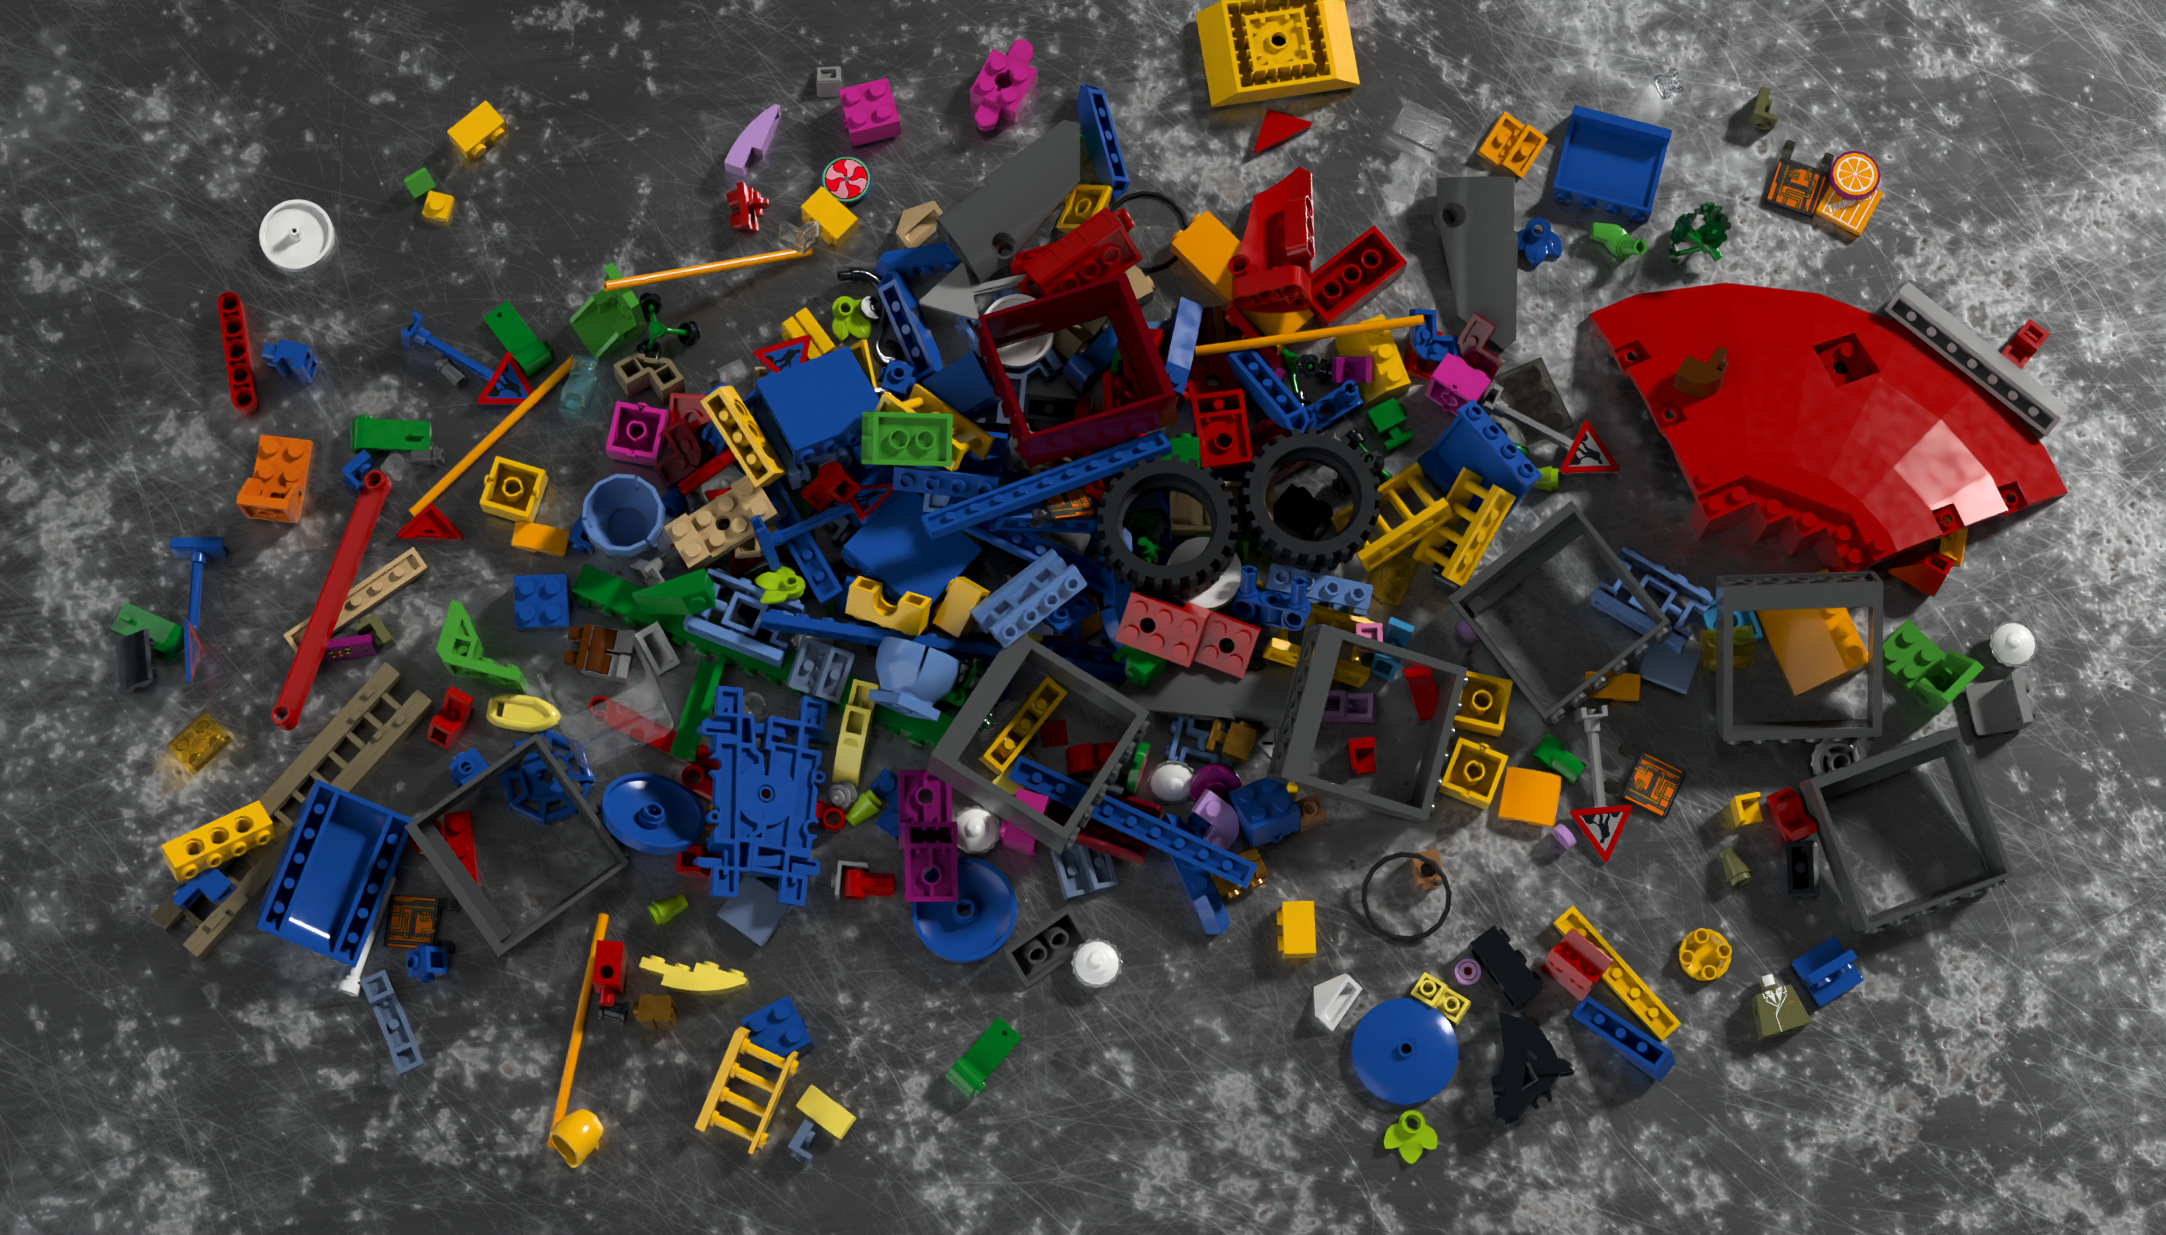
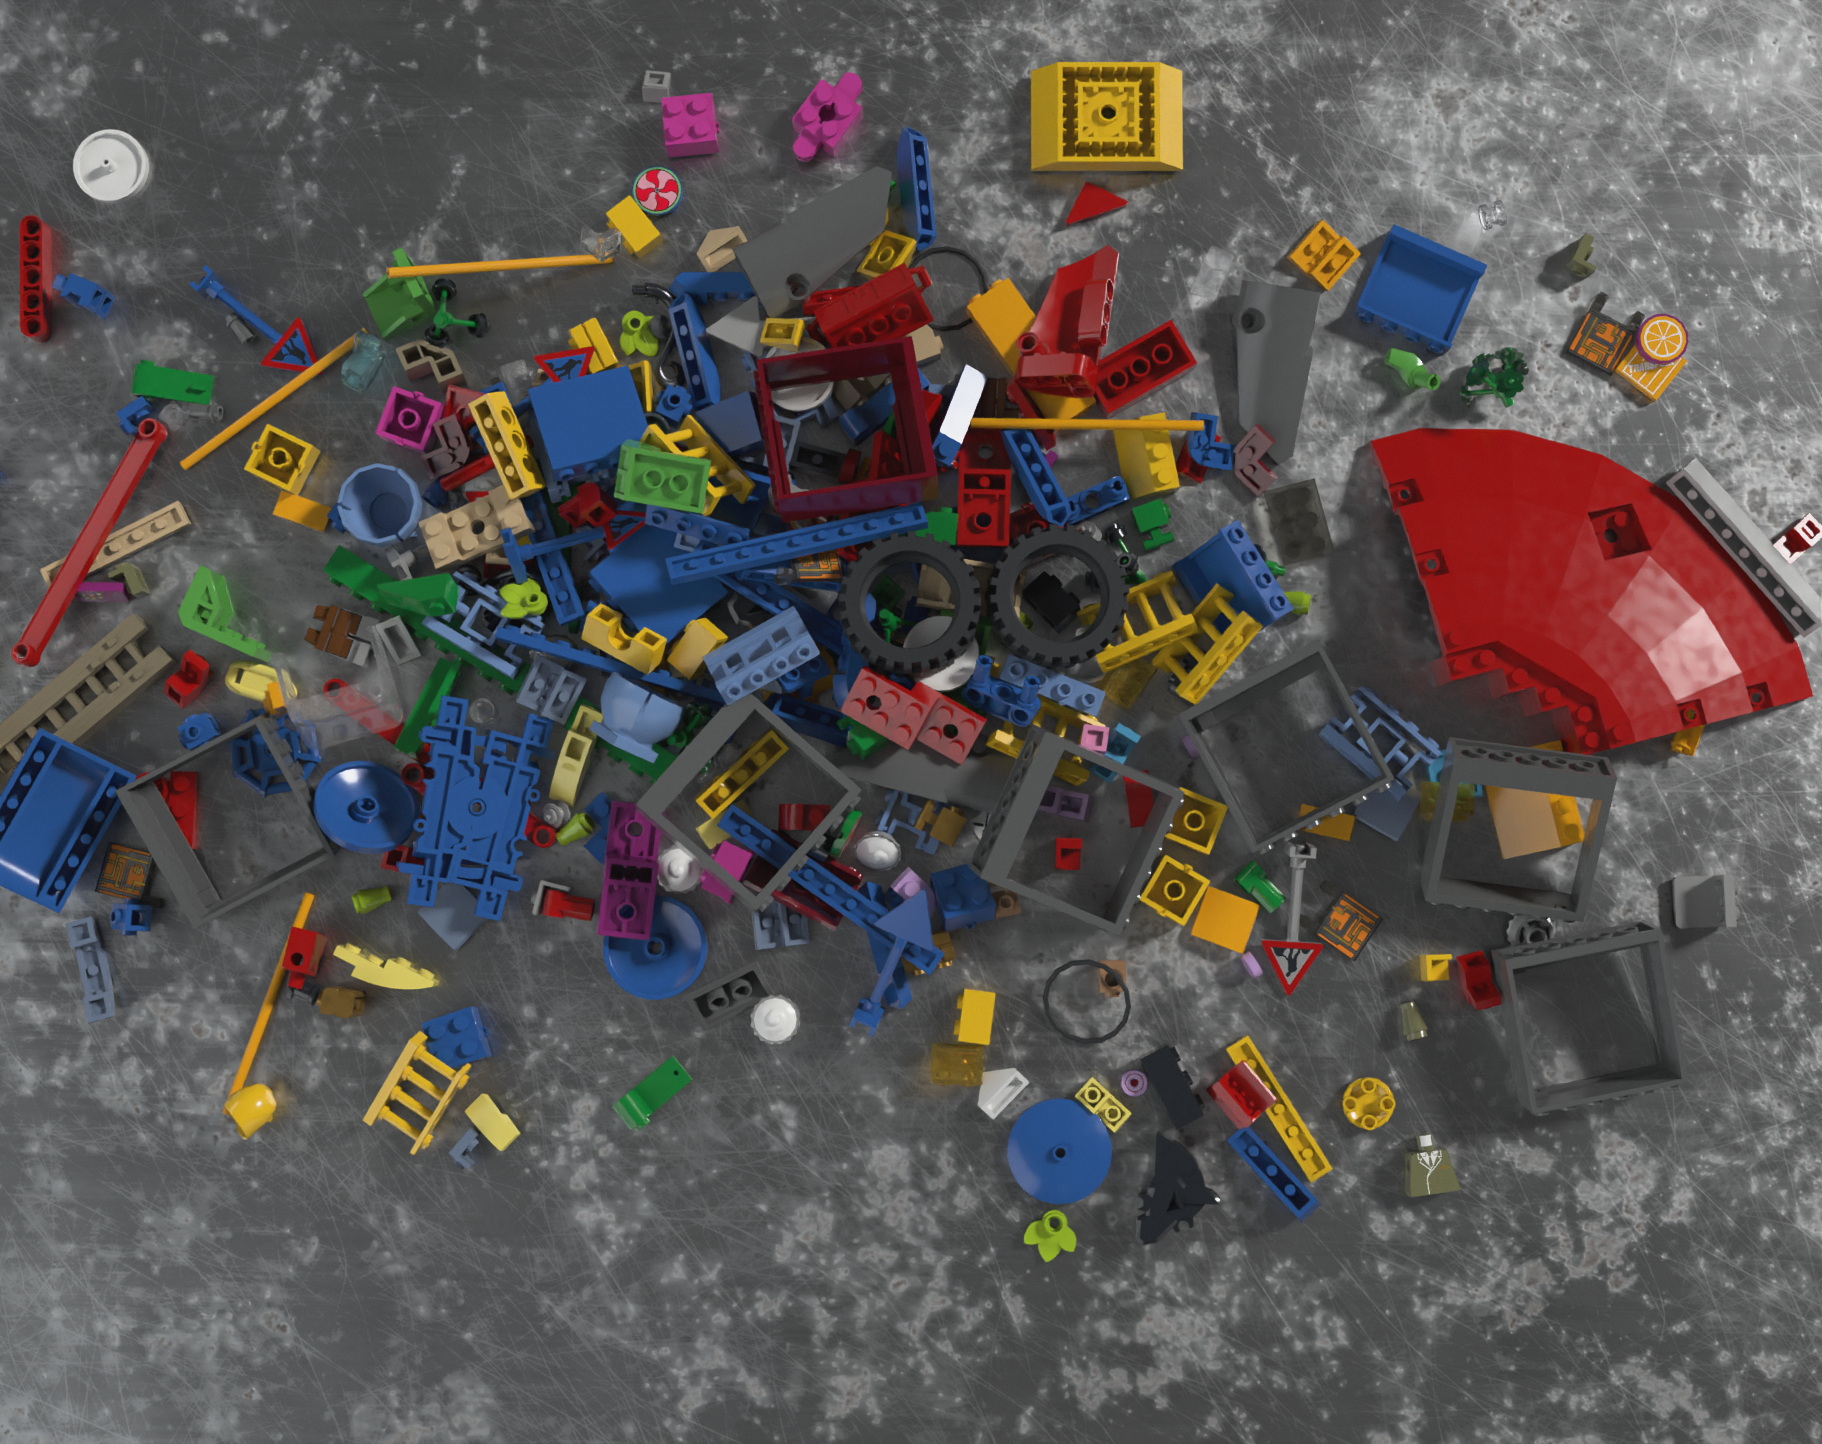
camera: 15 degrees right, 10 degrees up
orange bracket [236,435,313,524] -> none
white piece [338,875,396,997] -> none
red tile [396,503,464,540] -> none
bright green slope [404,167,436,199] -> none
yellow plate [422,190,455,223] -> none
yellow brick [447,100,508,162] -> none
green door [483,300,554,377] -> none
blue brick [514,574,573,632] -> none
lavender slope [724,104,781,178] -> none
red hips [726,182,769,233] -> none
red sticker [1040,719,1068,748] -> none
magenta tile [1189,764,1242,805] -> none
black plant [1279,349,1332,407] -> none
magenta bracket [1331,357,1372,383] -> none
clear plate [1391,99,1452,155] -> none
dark pink brick [1424,353,1491,416] -> none
piece [1481,383,1620,474] -> none
blue plate [1517,217,1562,268] -> none
reddish brown brick [1673,346,1729,398] -> none
black brick [1786,840,1820,897] -> none
blue bracket [1791,936,1863,1007] -> none
bright green bracket [1883,619,1984,715] -> none
red slope [1888,550,1954,597] -> none
white piece [1988,619,2039,669] -> none
none -> light orange slope [263,681,287,719]
none -> yellow slope [760,318,805,353]
none -> blue piece [849,889,933,1037]
none -> clear yellow bracket [930,1043,984,1087]

